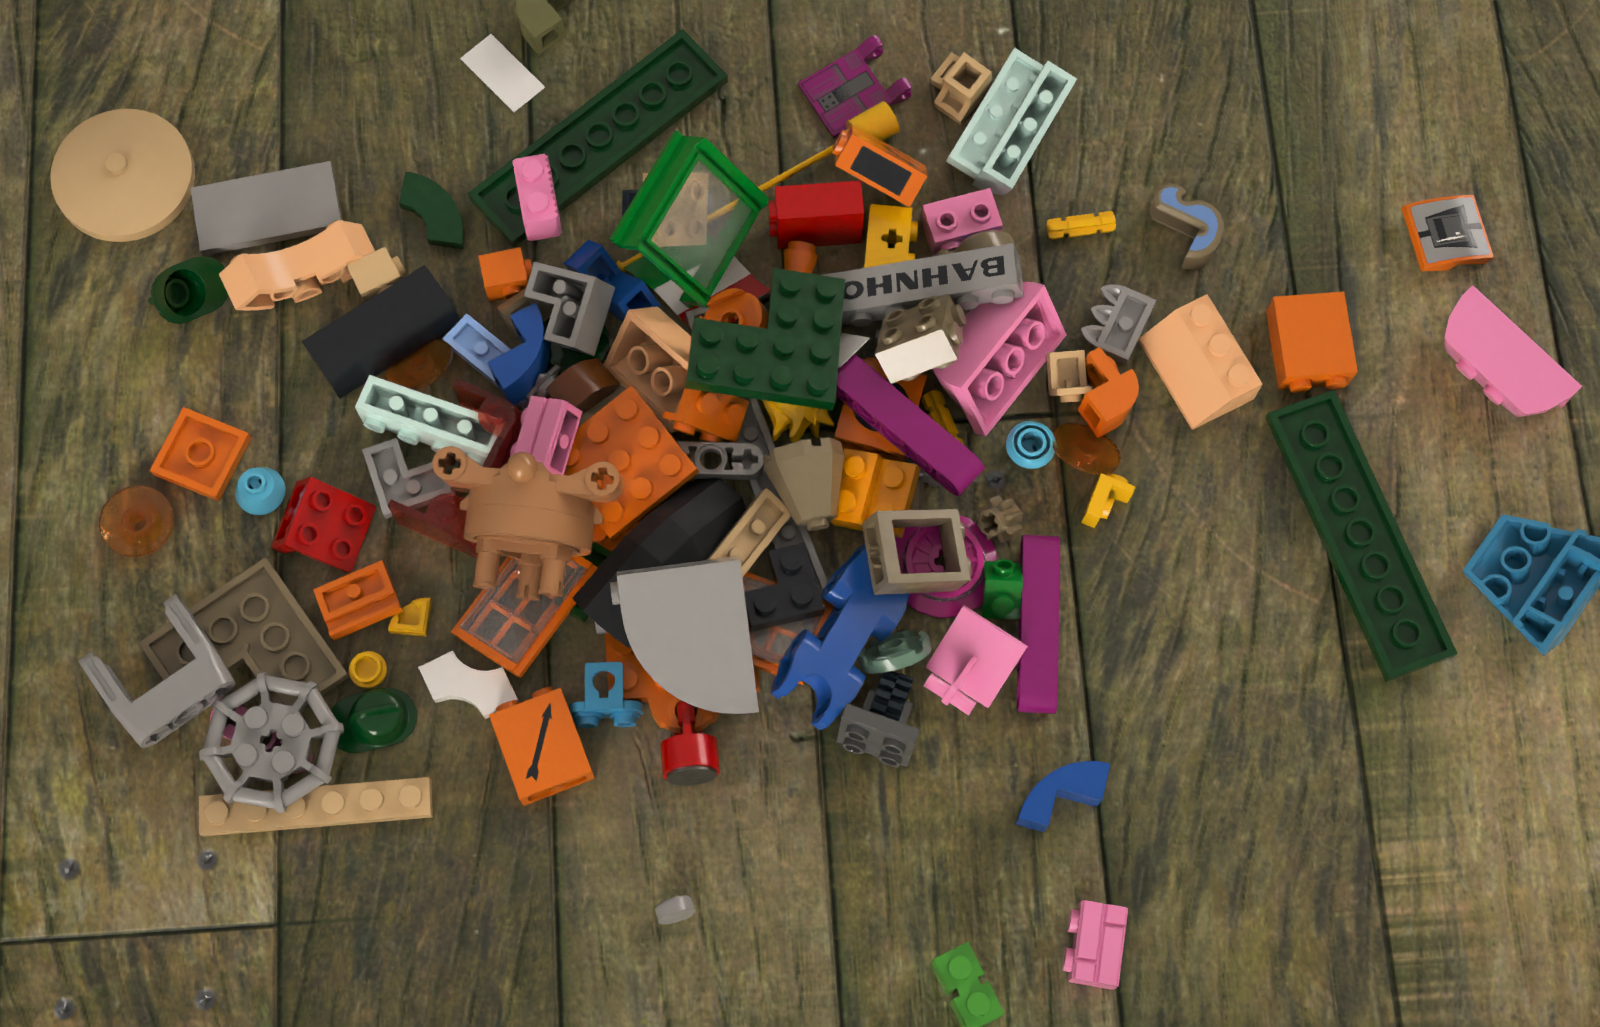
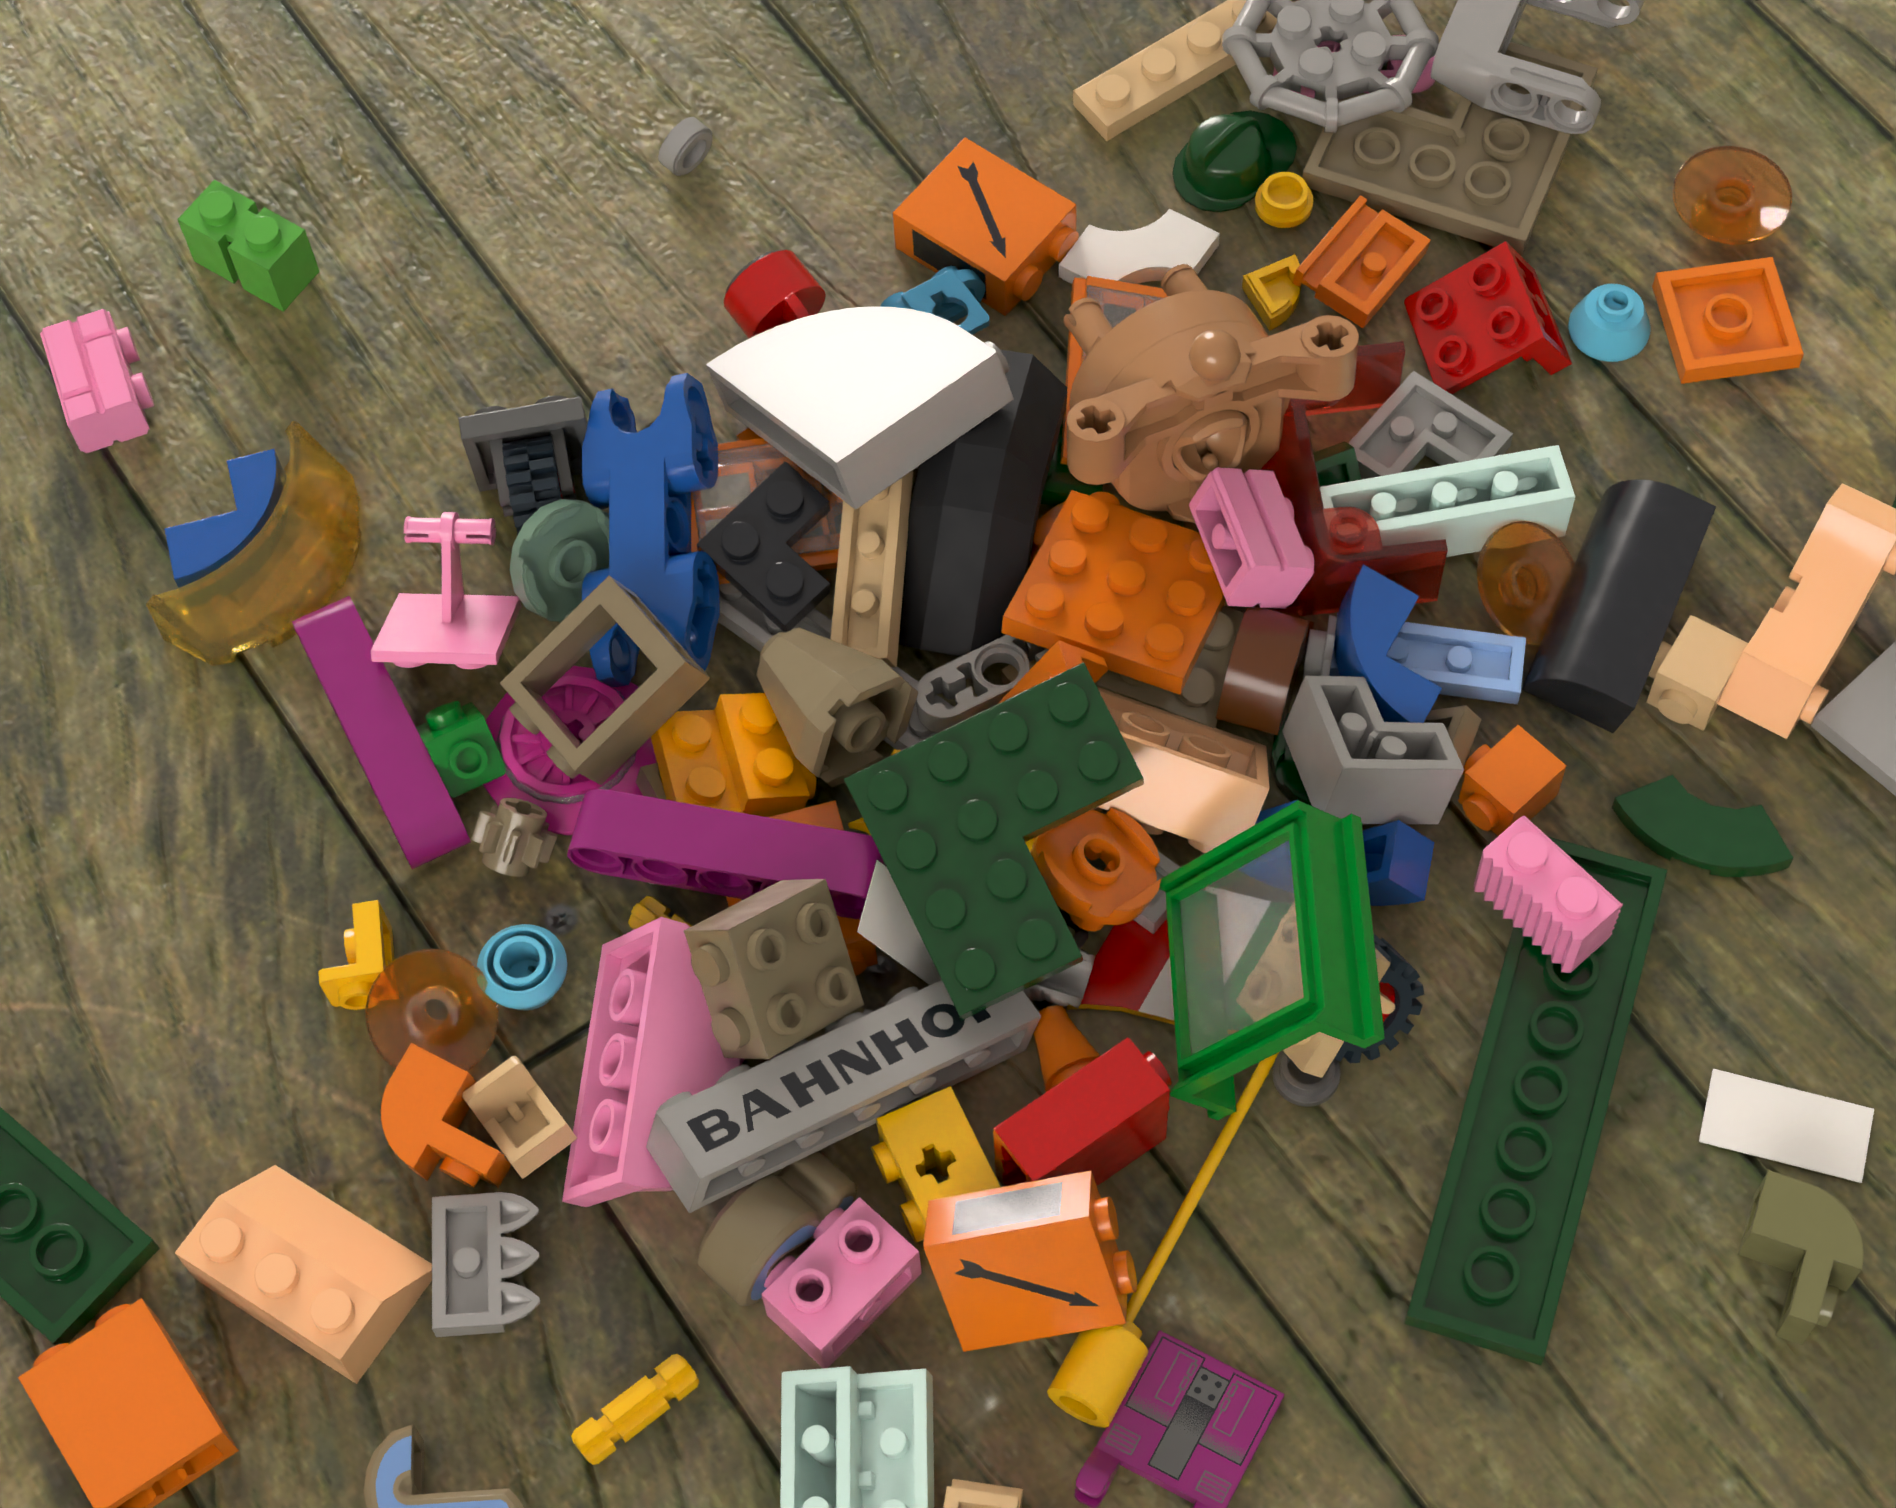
camera: 155 degrees right, 10 degrees down
none -> clear yellow windscreen [146,421,362,666]

